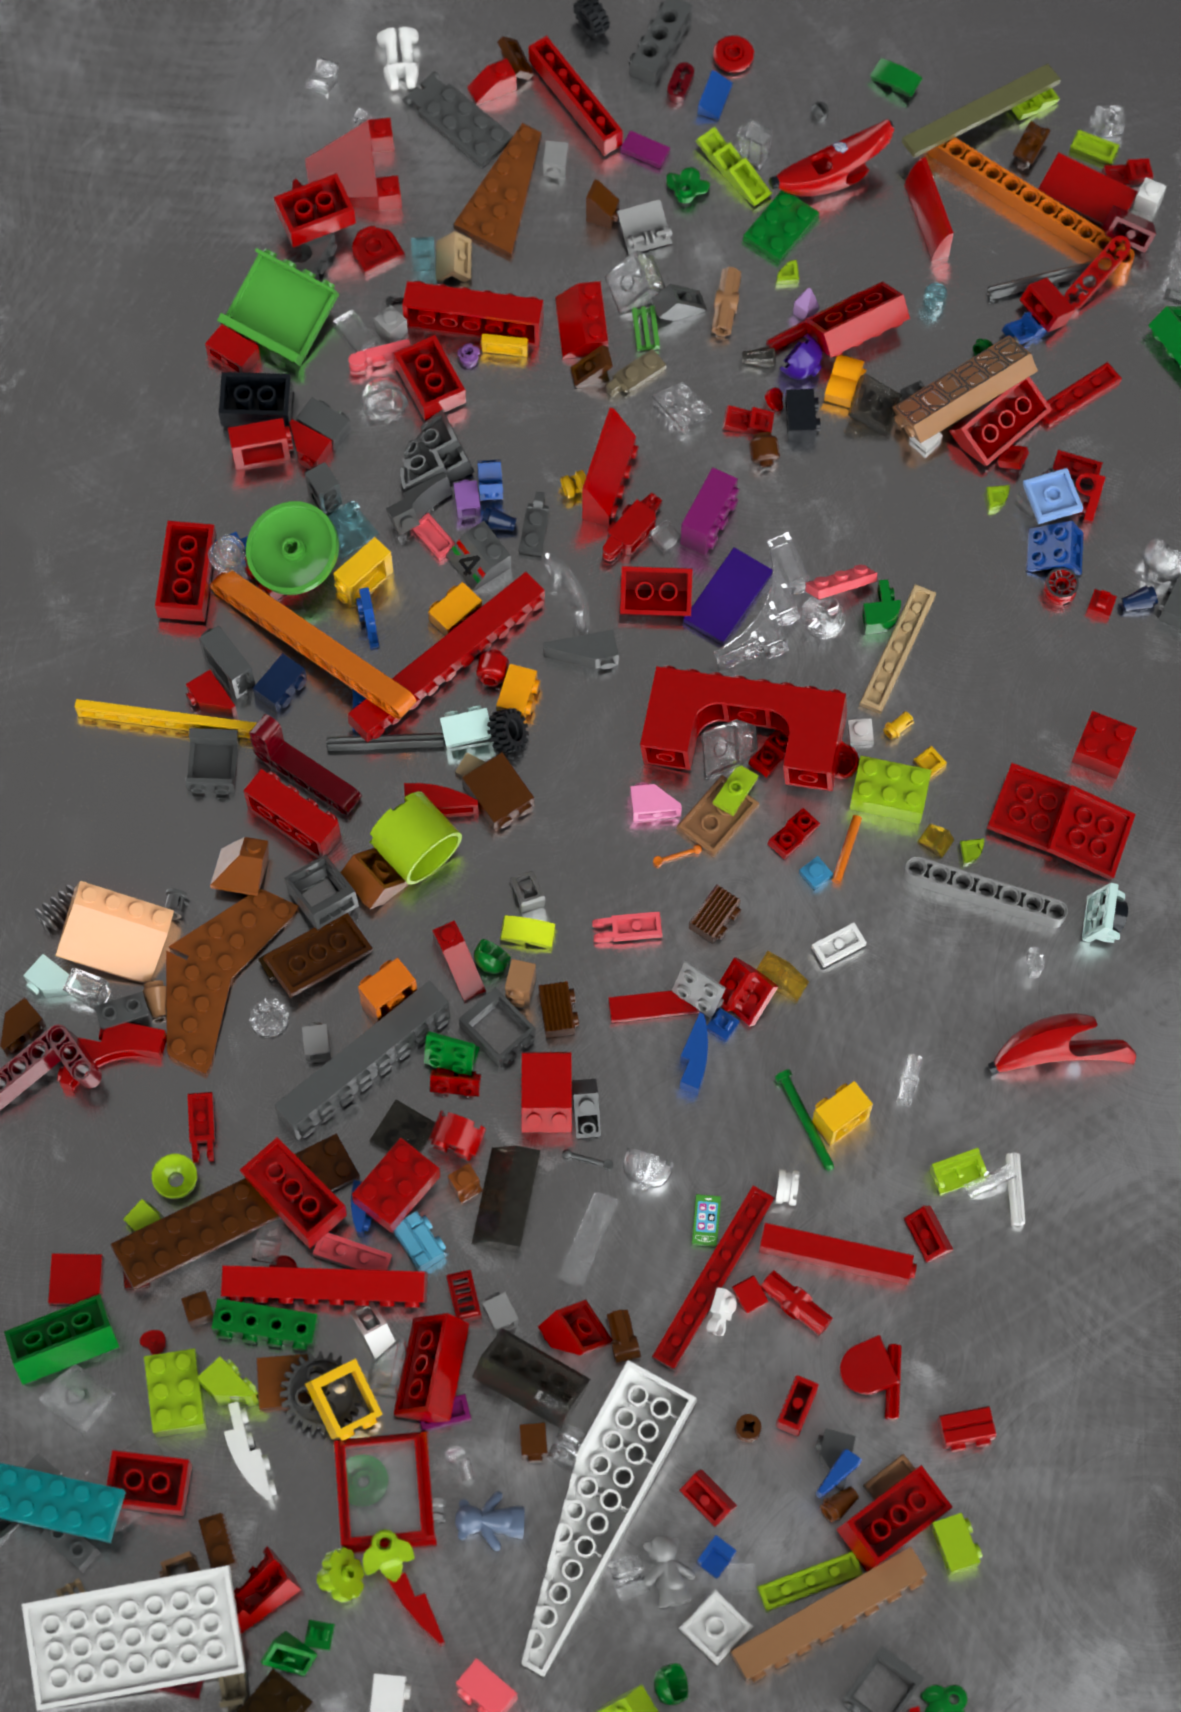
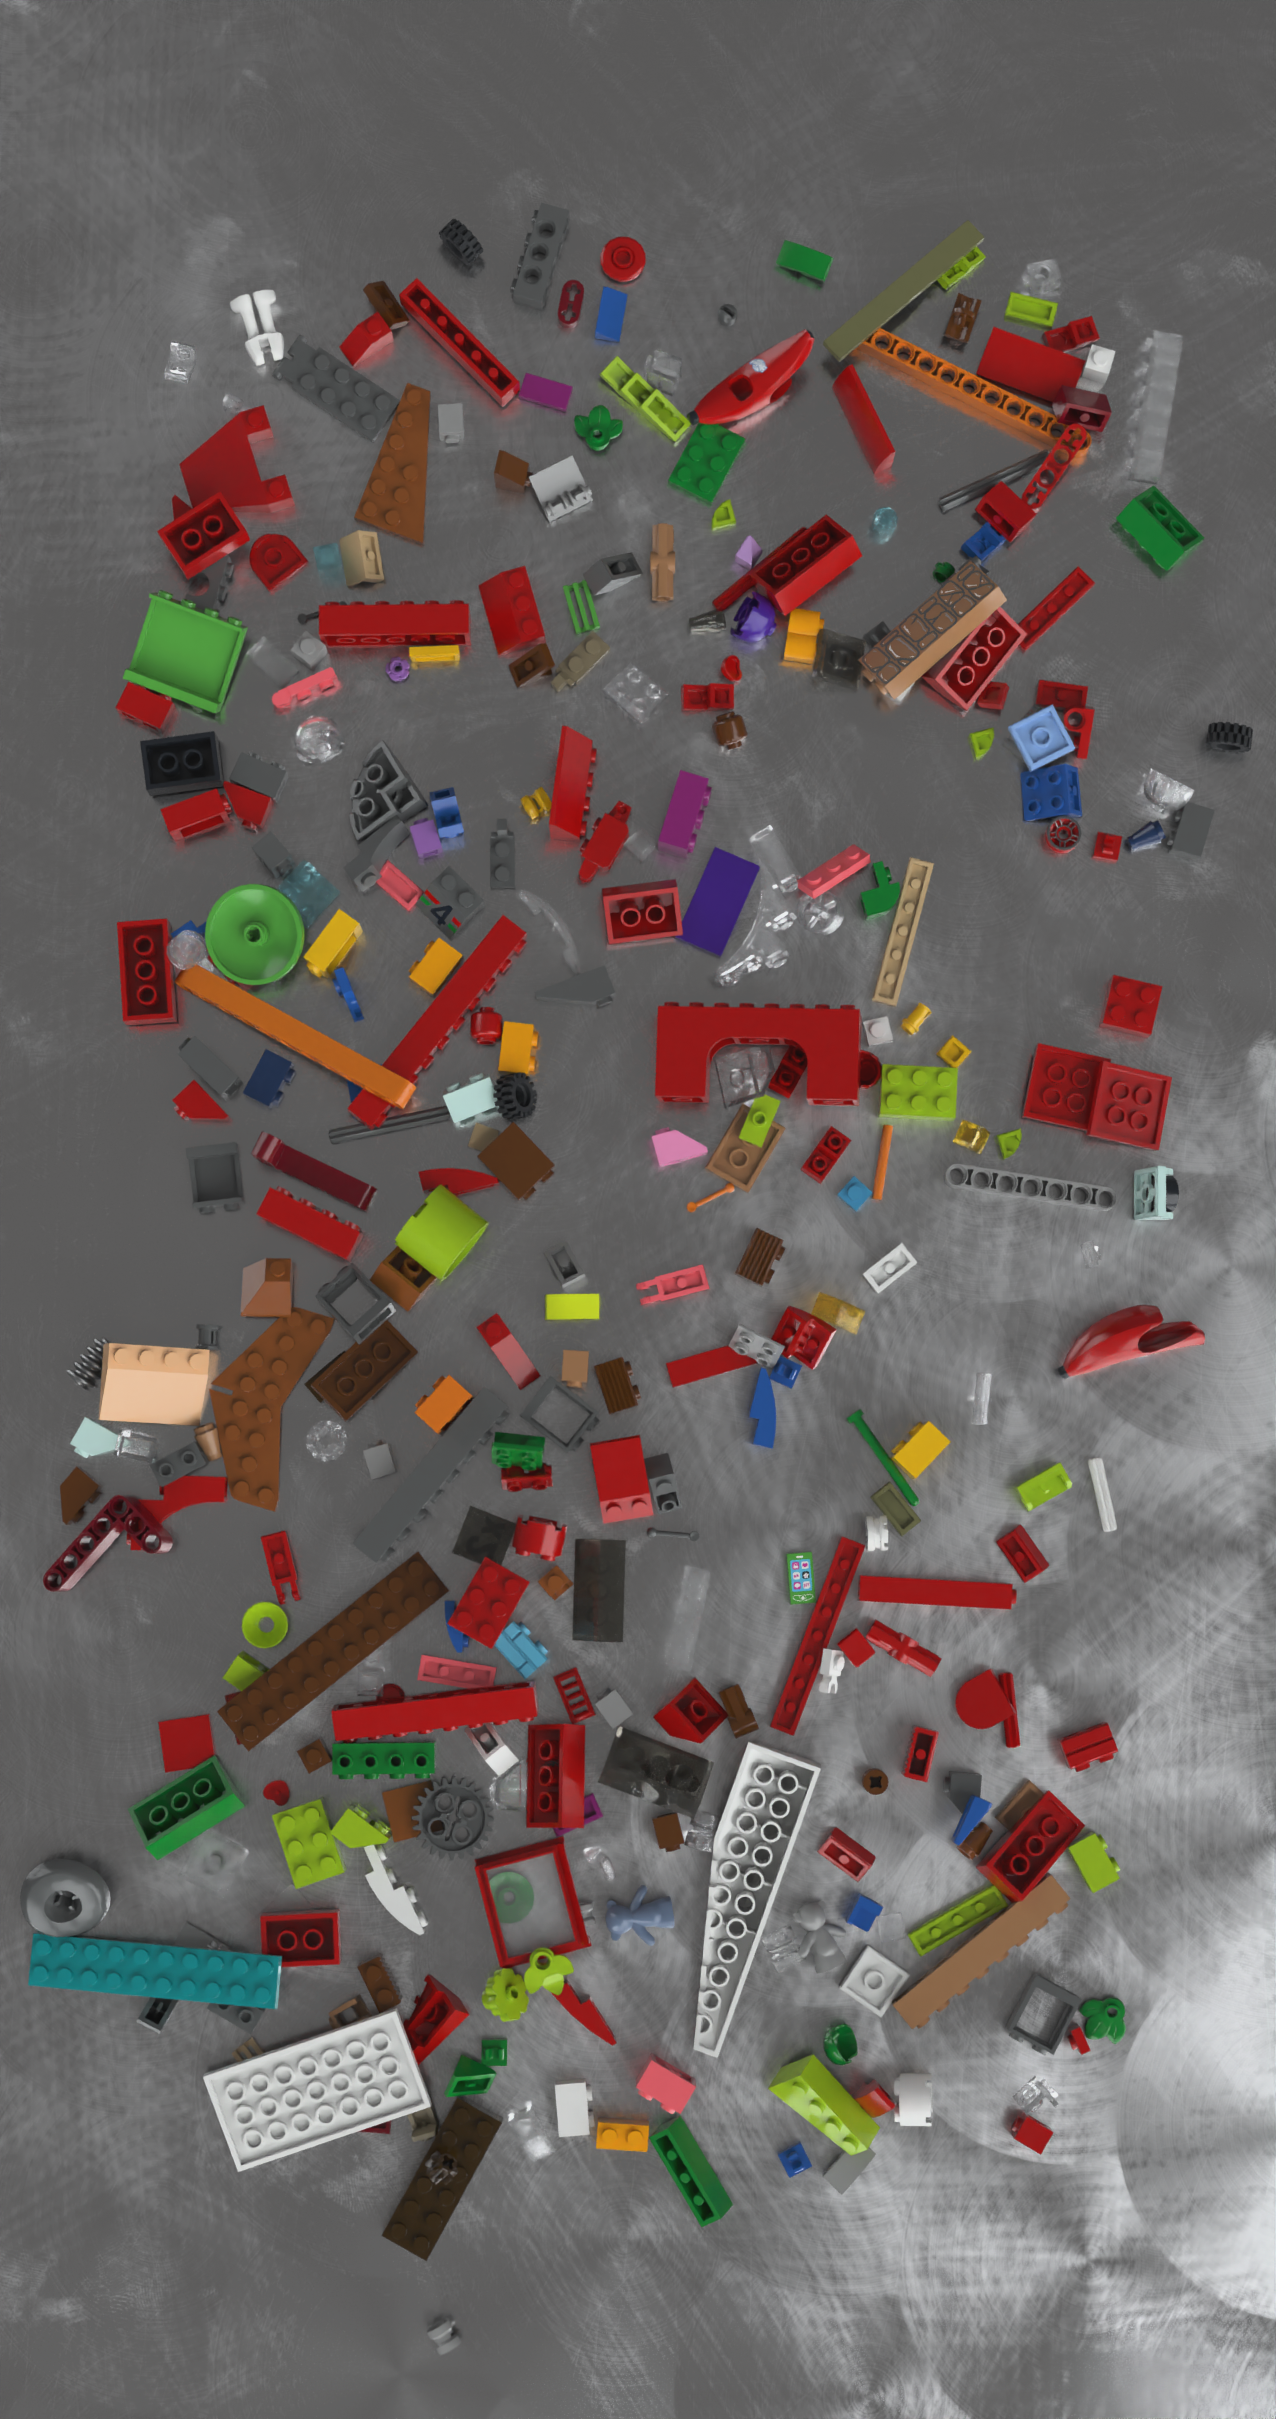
camera: 10 degrees left, 15 degrees up
yellow tile [74,699,256,739] -> none
red slope [240,1137,347,1249] -> none
yellow window [305,1358,383,1441] -> none
red brick [394,335,466,421] -> none
green hair [474,939,511,974] -> none
dark blue cone [482,507,517,532] -> none
clear slope [604,251,666,315] -> none
clear cylinder [623,1148,674,1192] -> none
black brick [785,389,821,442] -> none
clear pin [964,1163,1017,1199] -> none
none -> olive tile [870,1481,921,1537]

